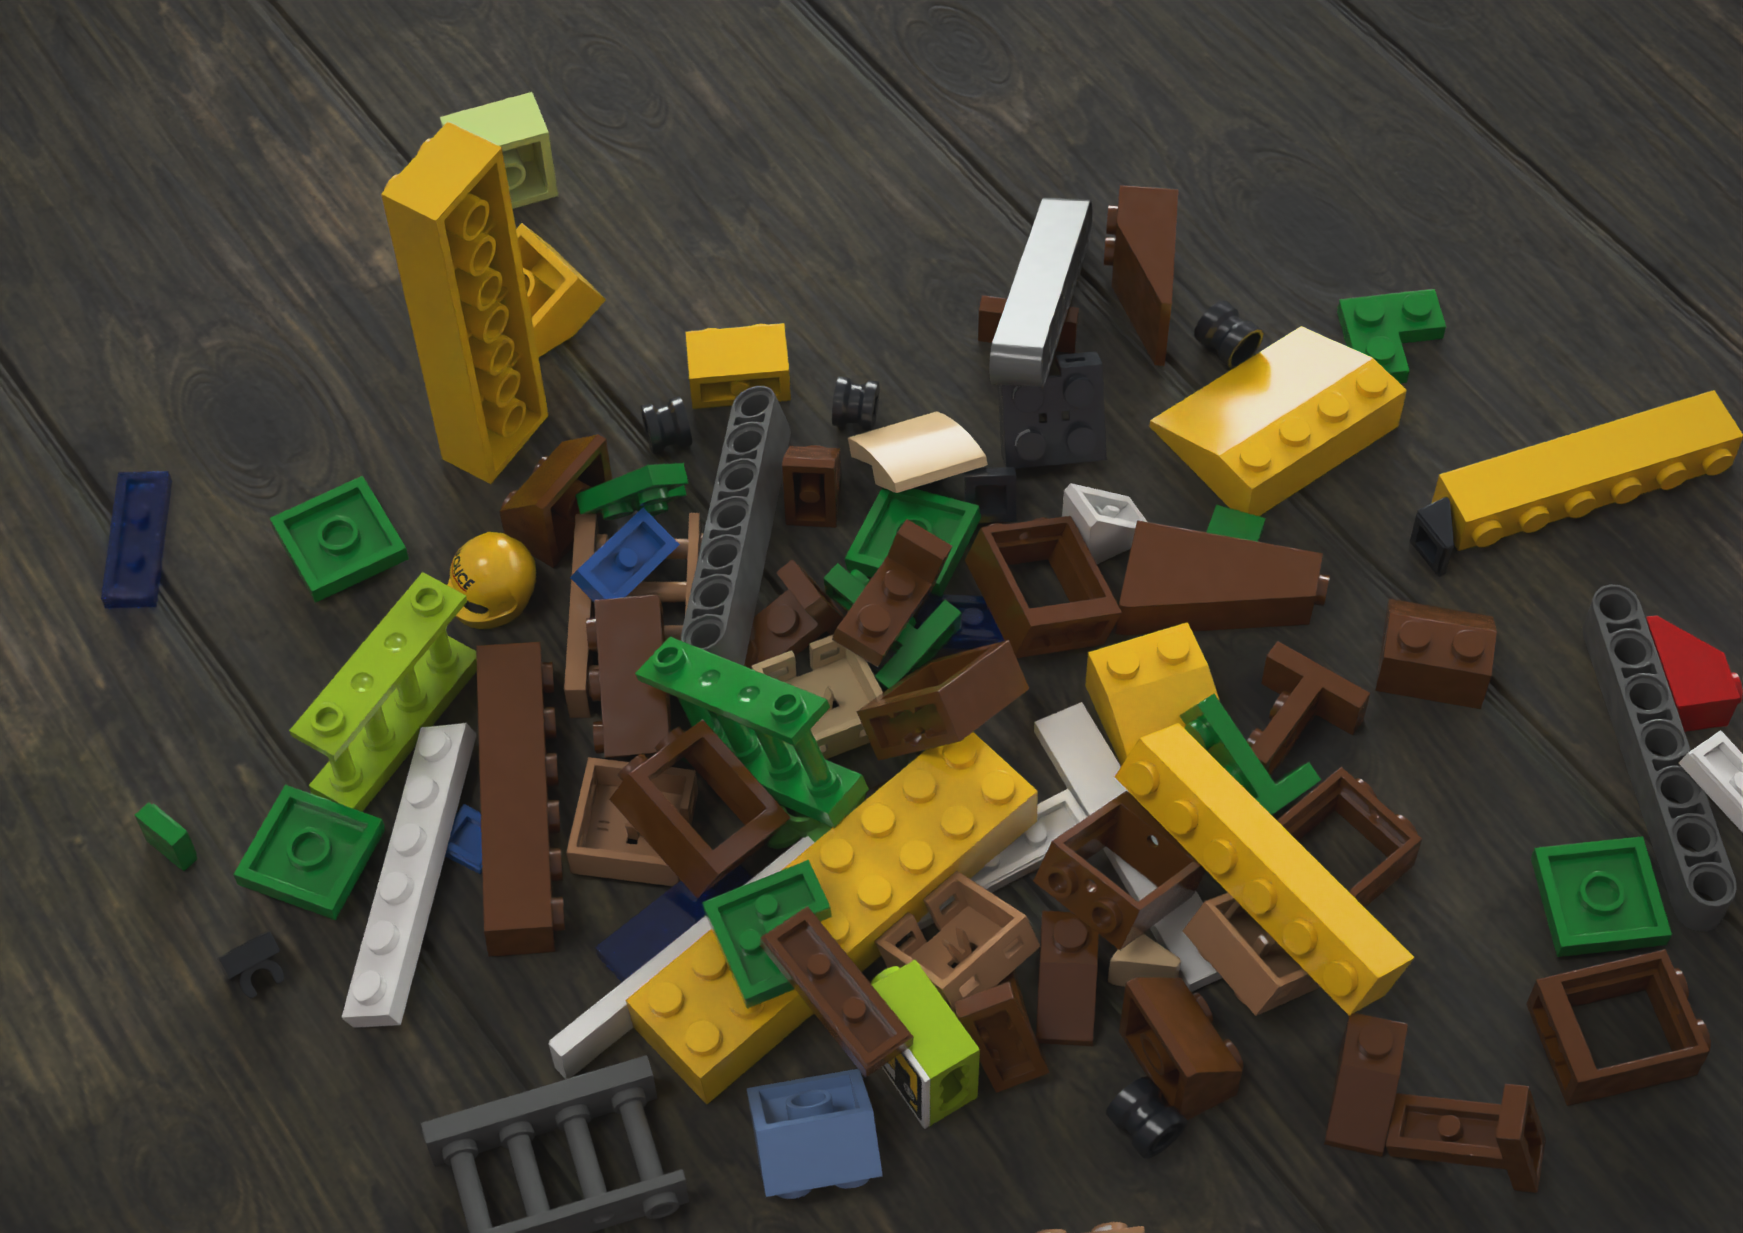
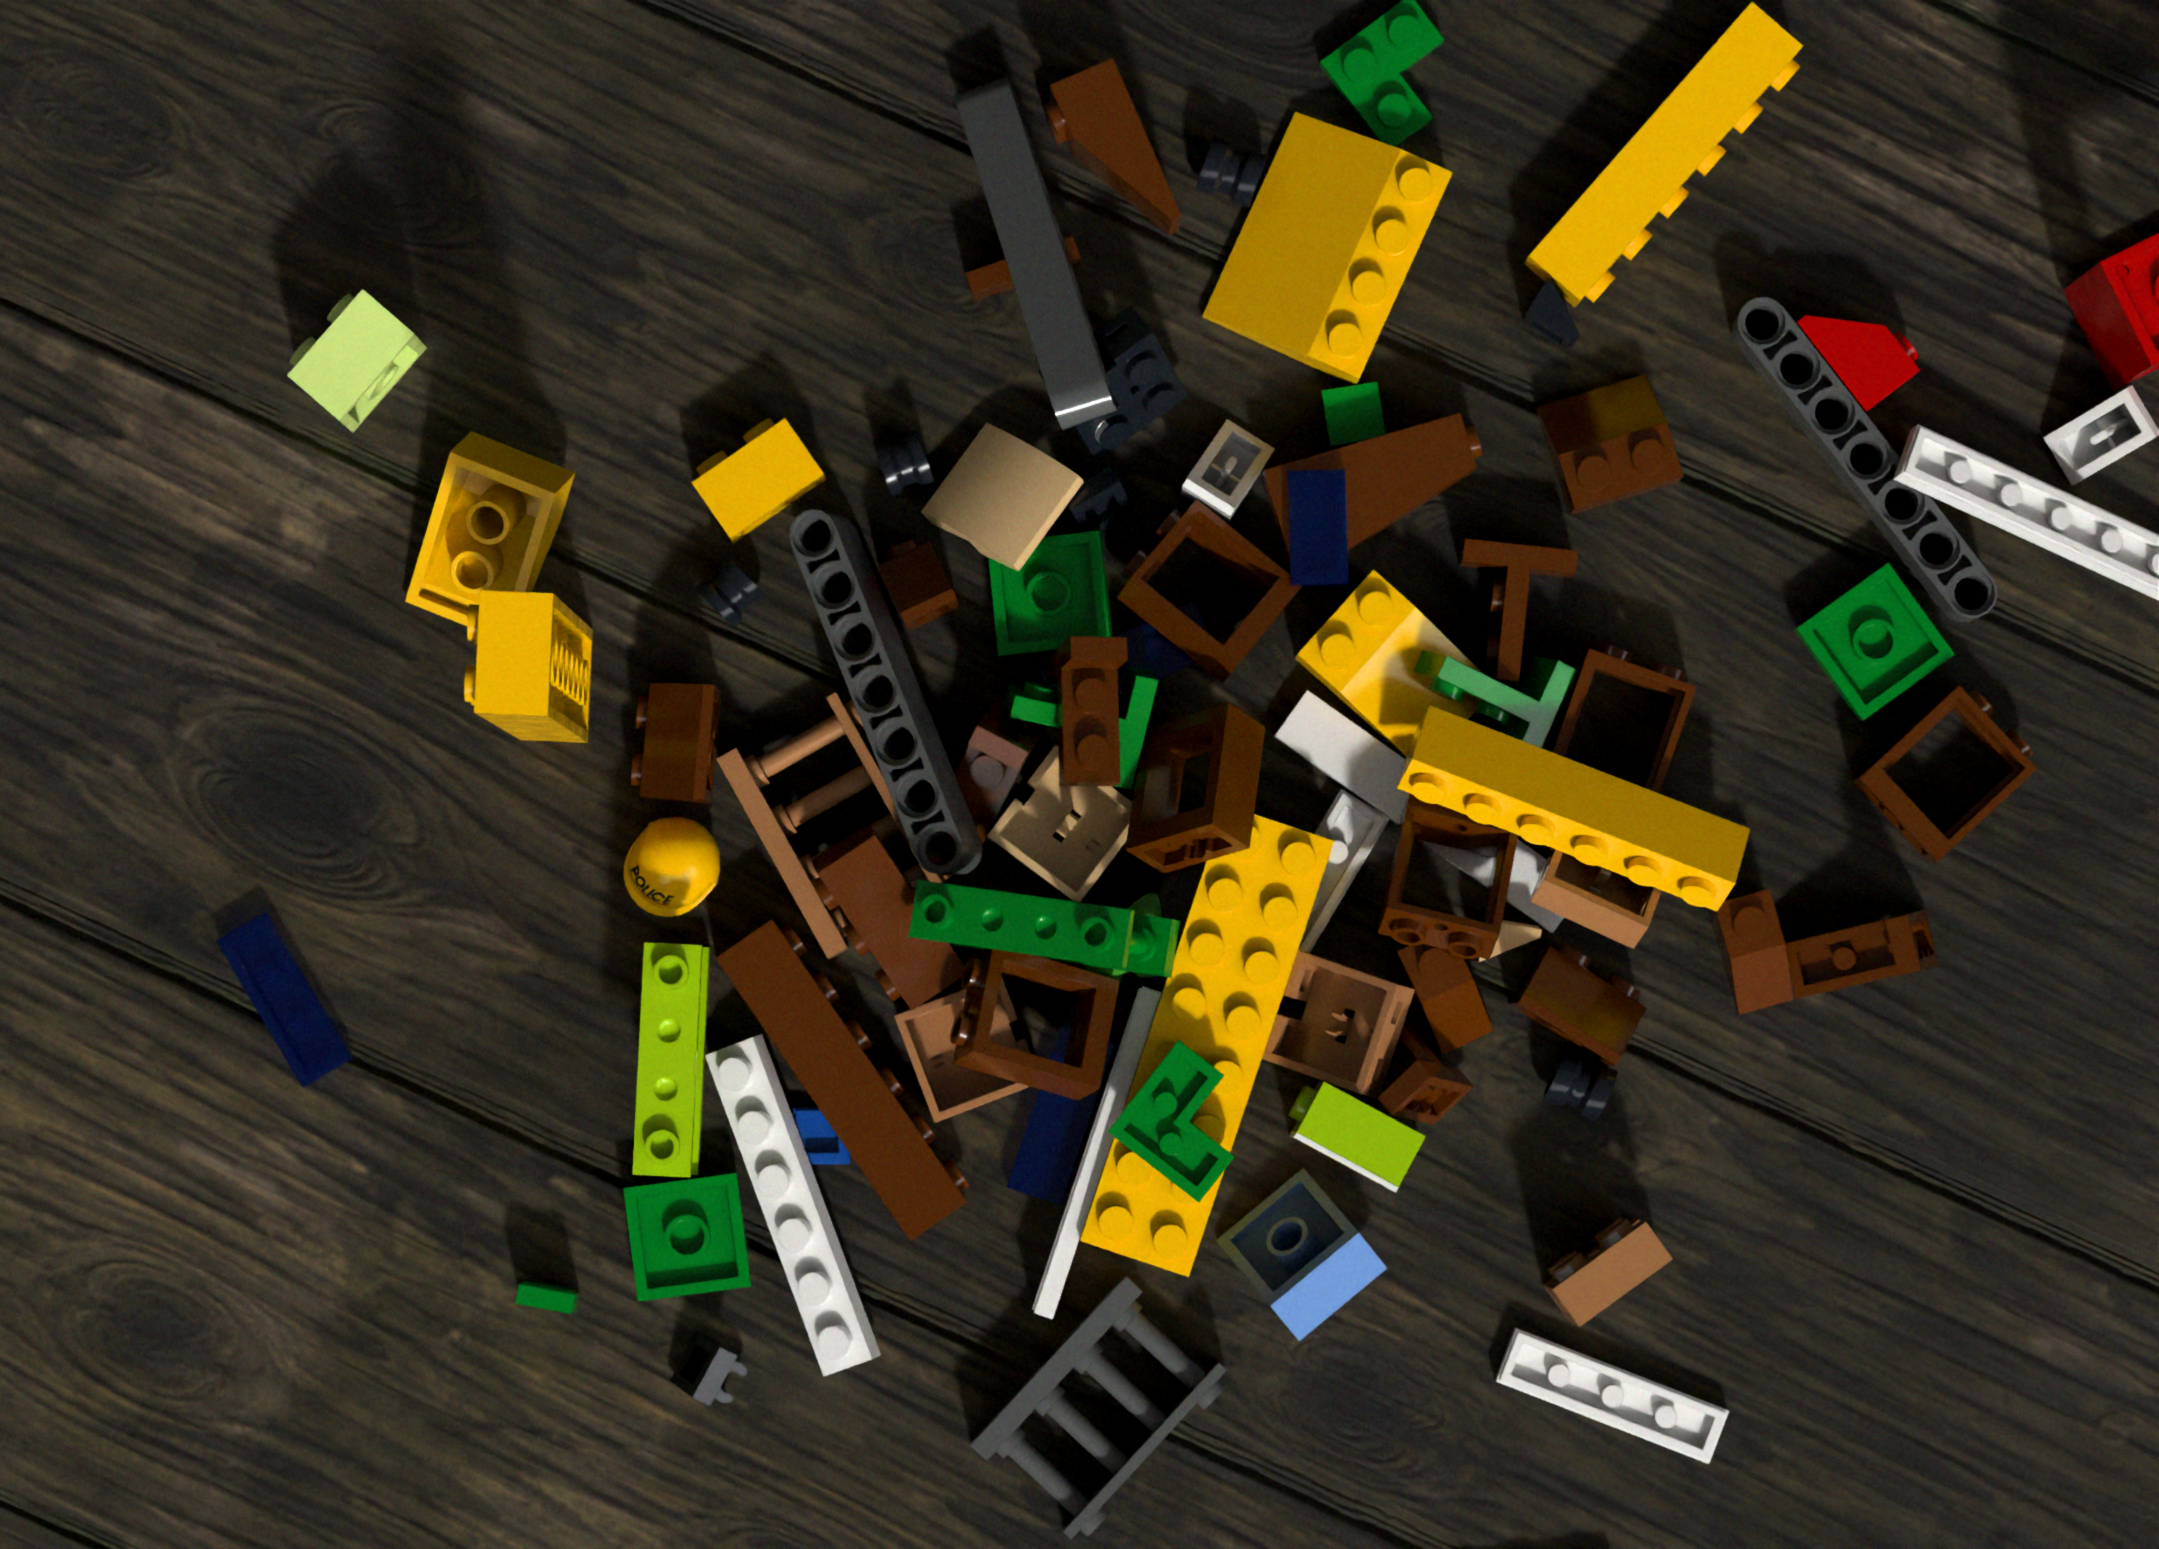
camera: 35 degrees left, 30 degrees up
green plate [270,476,409,603] -> none
blue plate [570,508,680,602] -> none
green plate [576,463,688,520] -> none
reddish brown tile [760,906,914,1078] -> none
none -> clear blue tile [1287,469,1349,586]

